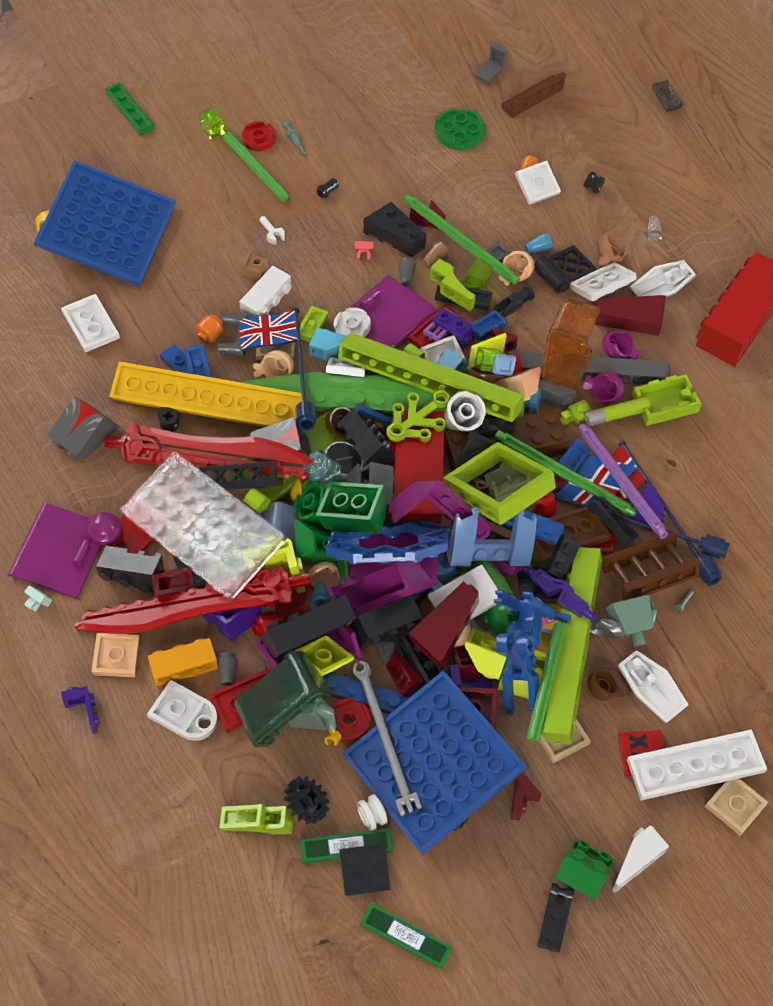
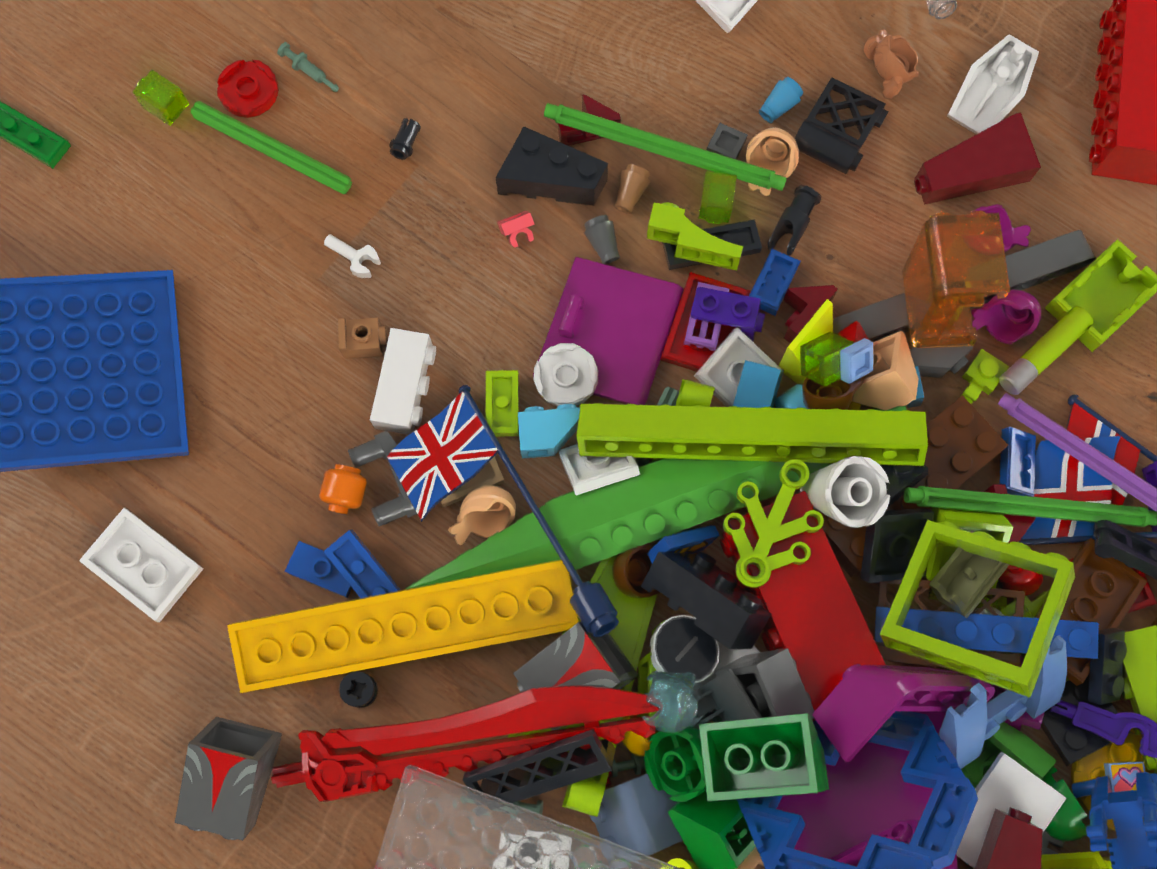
camera: 20 degrees left, 15 degrees up
white plate [570,262,637,301] -> none

